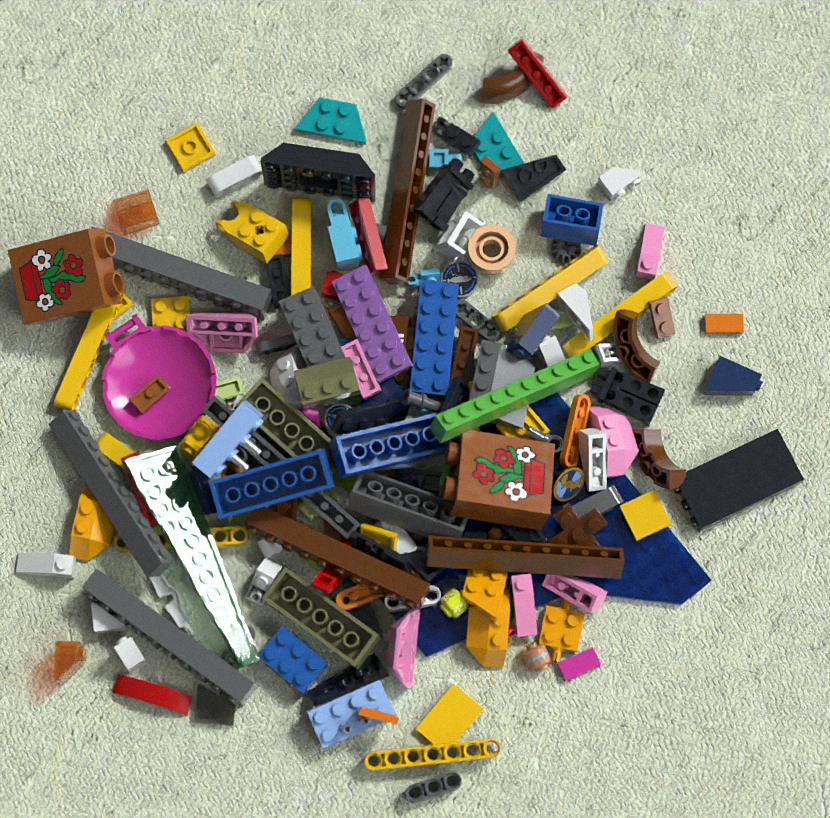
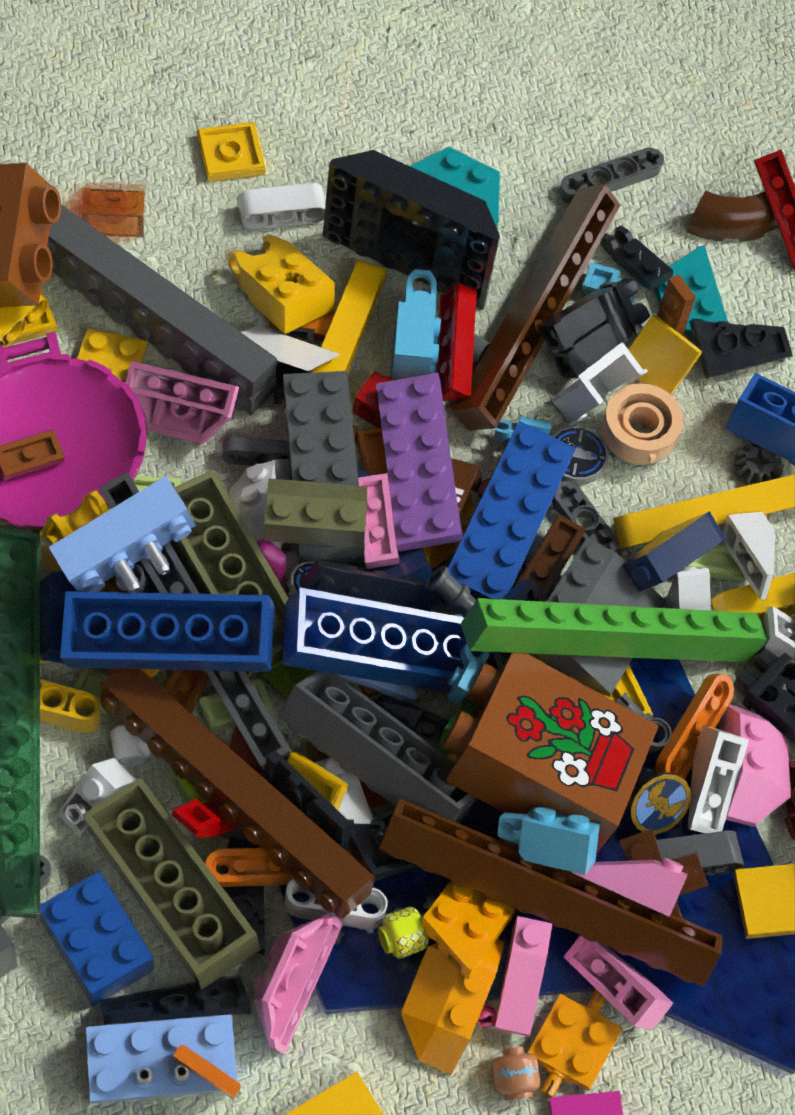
camera: 10 degrees right, 15 degrees down
none -> white sticker [241,325,341,371]
none -> medium azure plate [447,644,489,705]
none -> medium azure hinge [498,807,600,875]
none -> bright pink slope [572,858,688,917]
none -> yellow tile [628,315,702,395]

